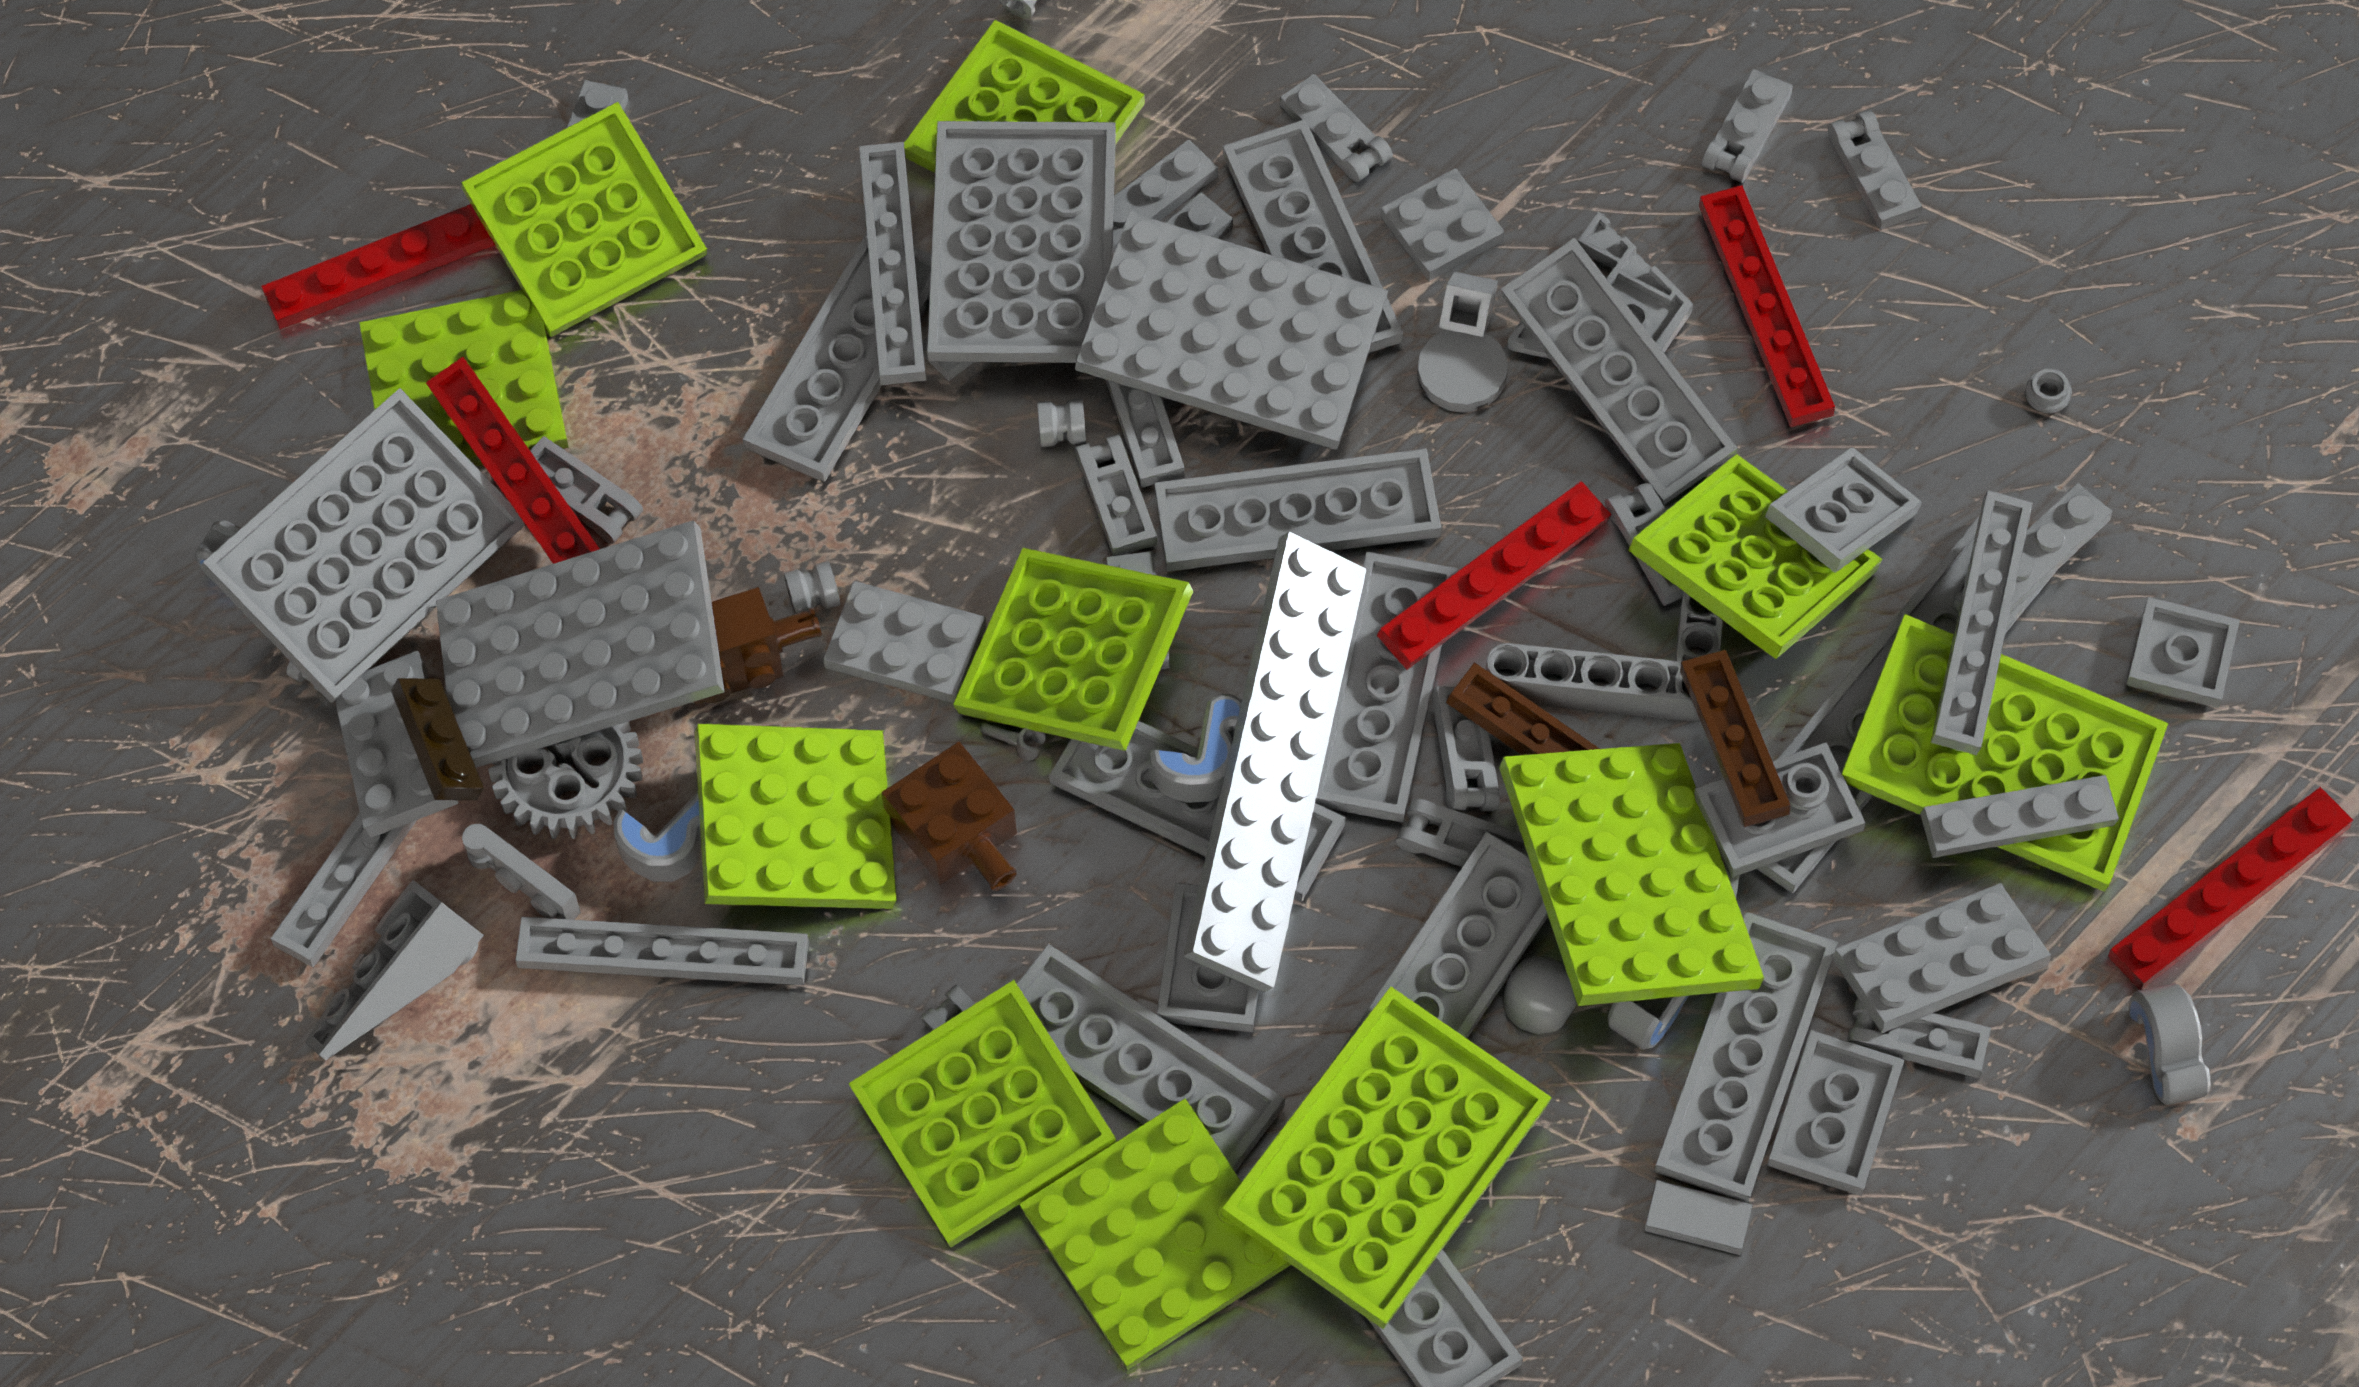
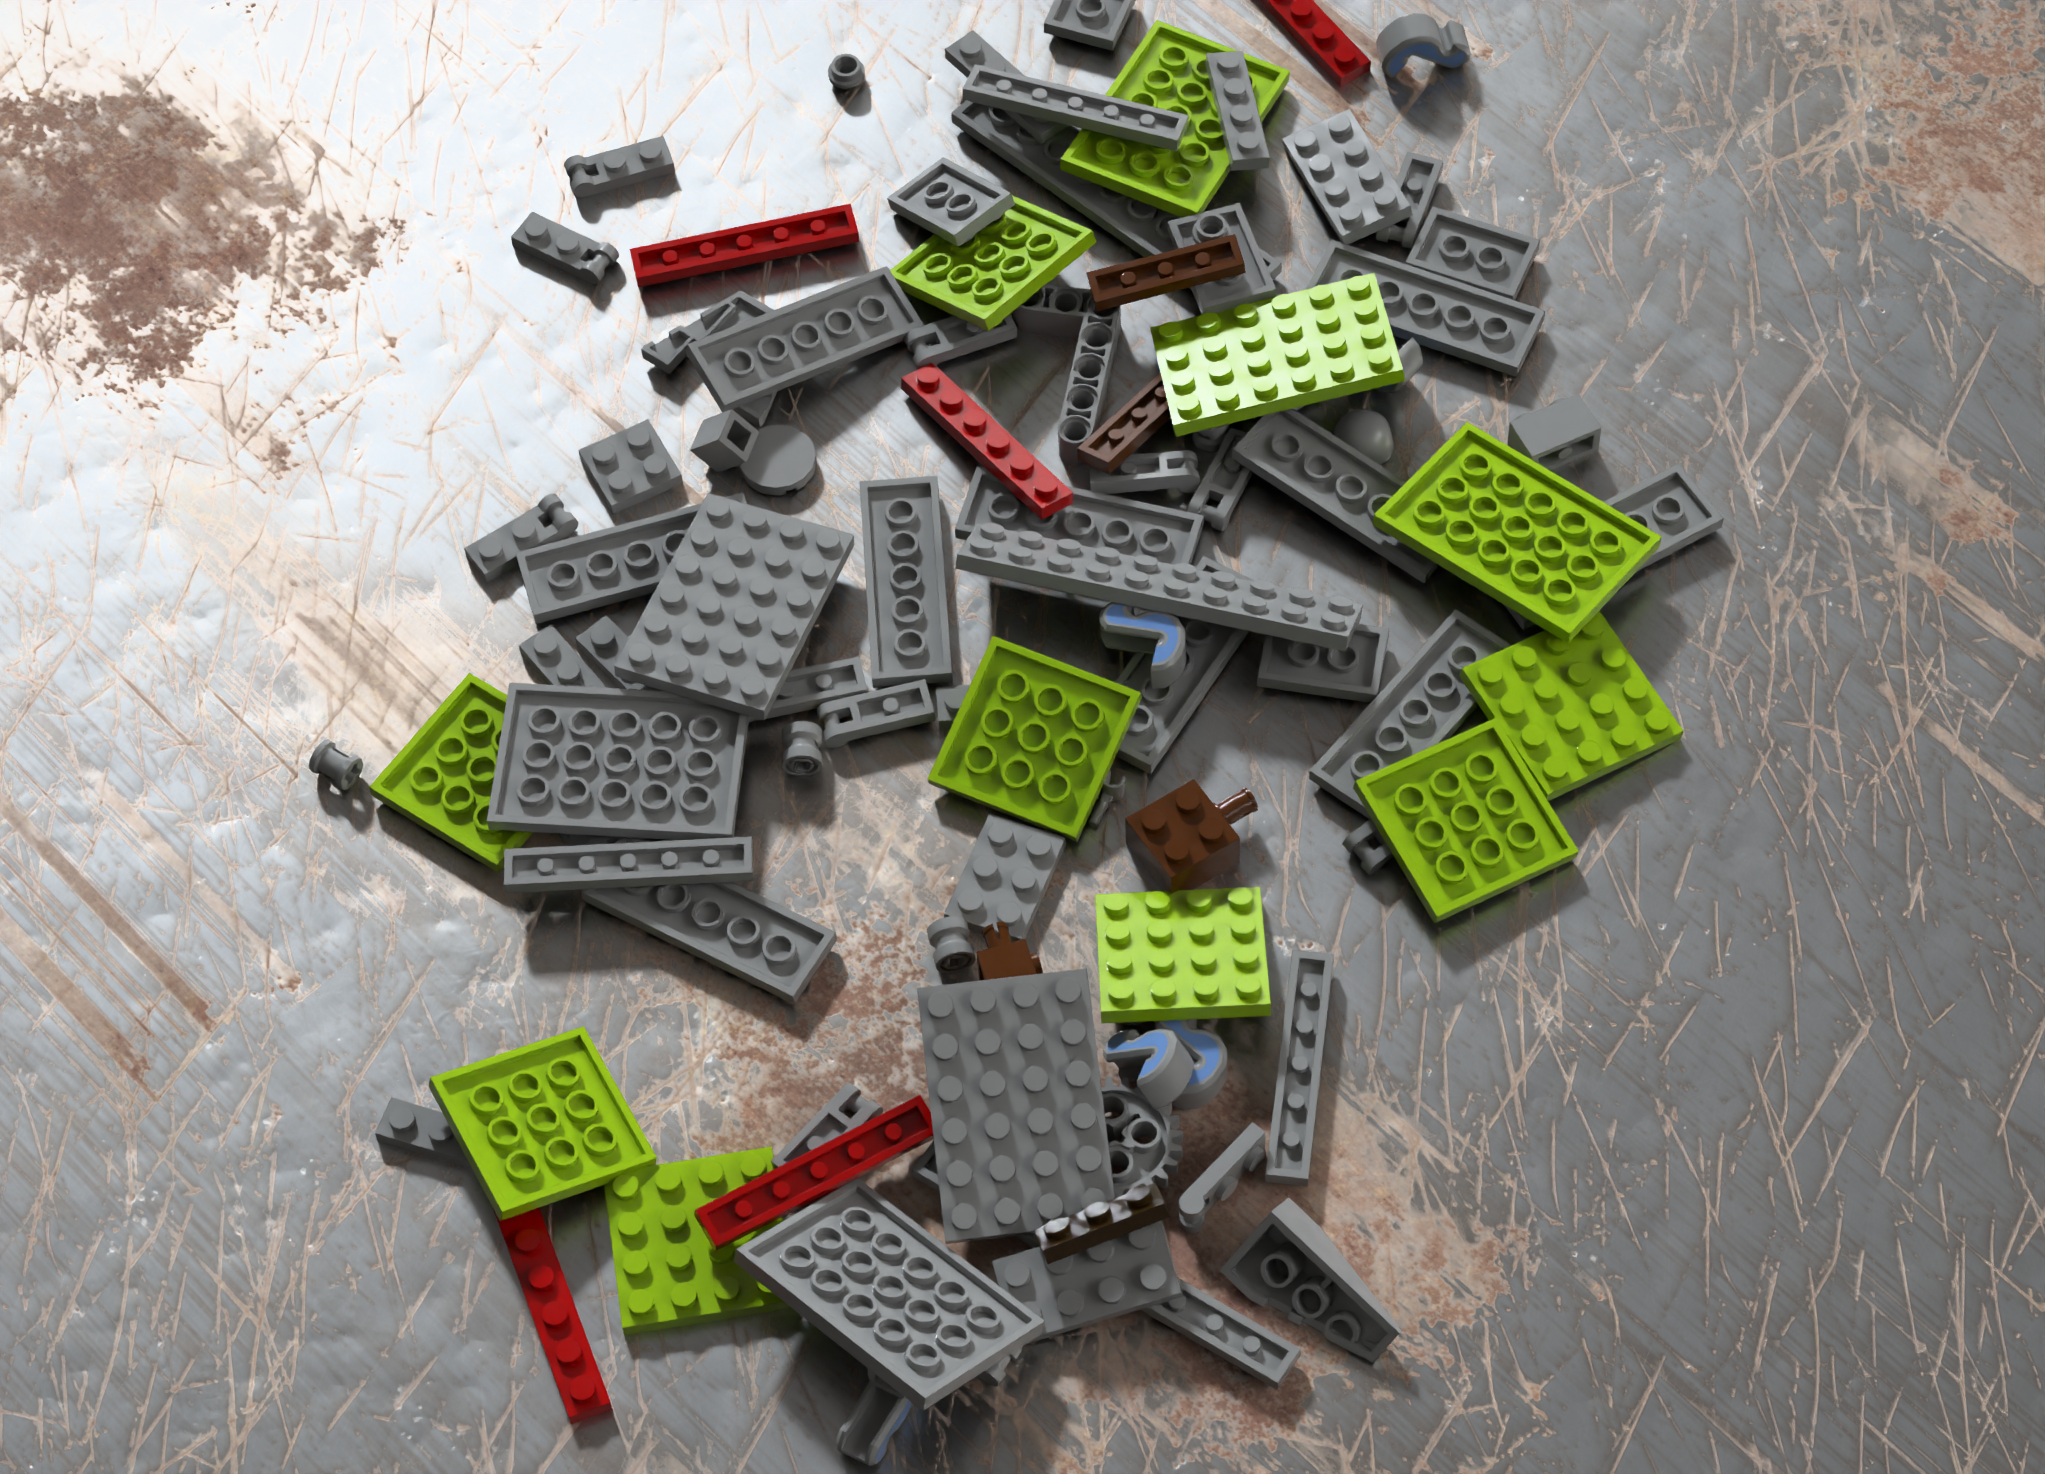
camera: 85 degrees left, 5 degrees down
light grey tile [1644,1180,1753,1255] -> none
none -> light grey animal [1103,1029,1194,1109]
none -> light grey brick [1507,393,1601,470]

